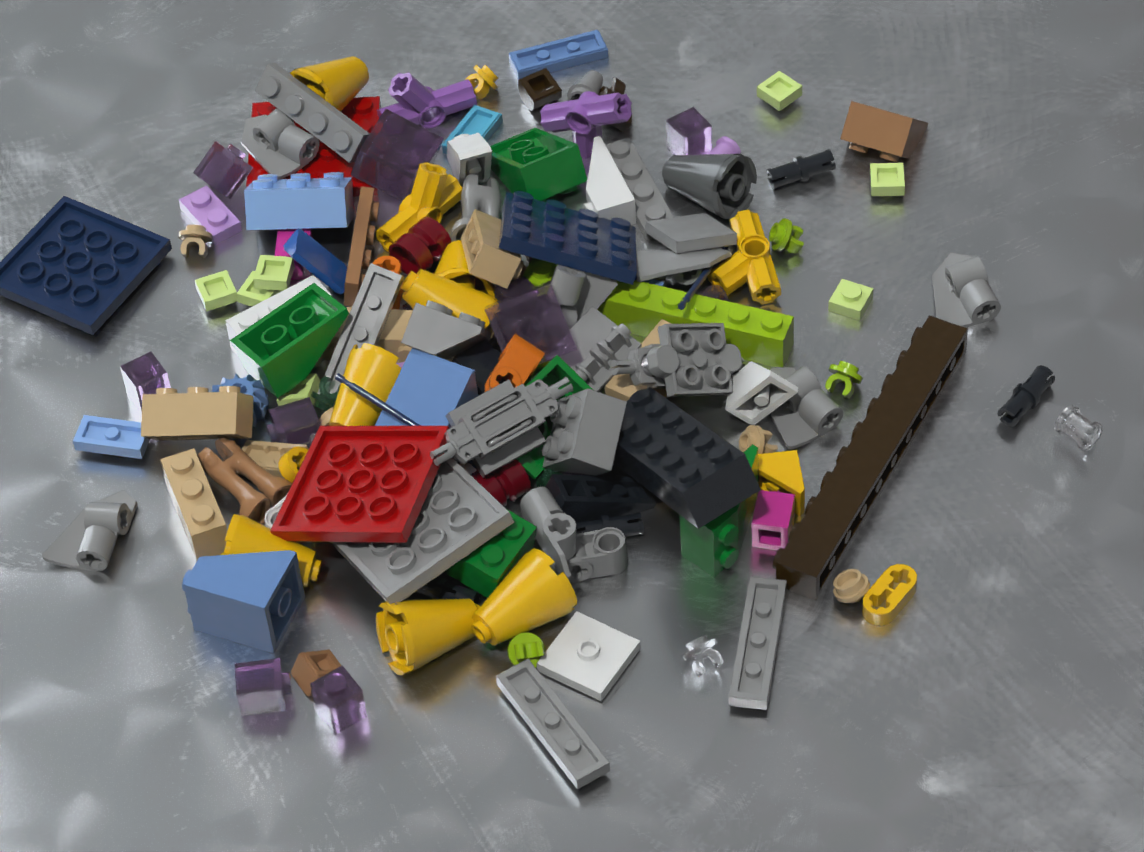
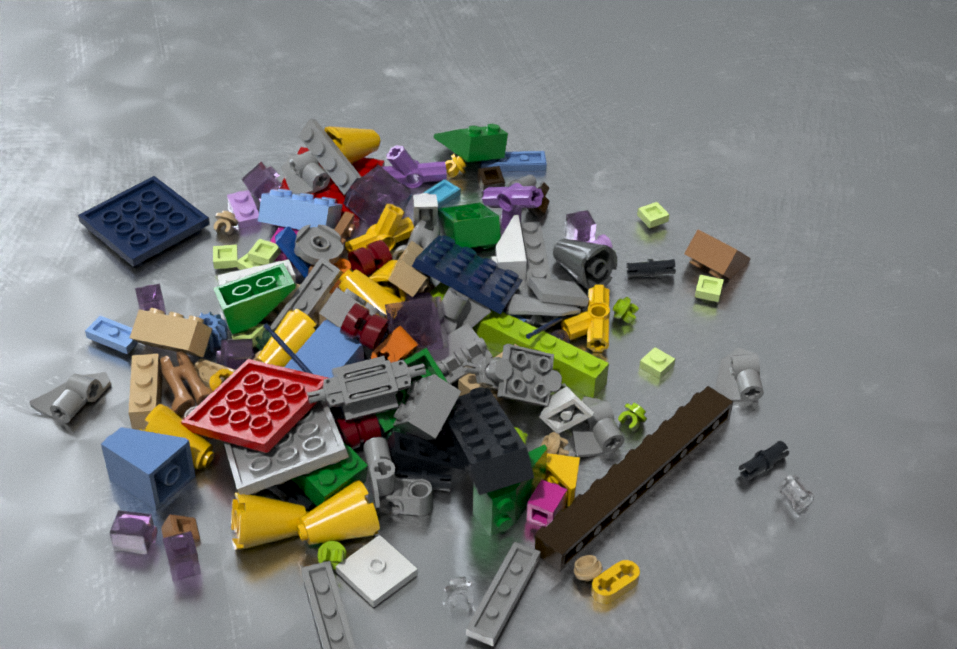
camera: 10 degrees right, 5 degrees down
none -> light grey plate [294,224,344,265]
none -> dark red wheel [340,303,389,351]
none -> green slope [433,124,508,162]

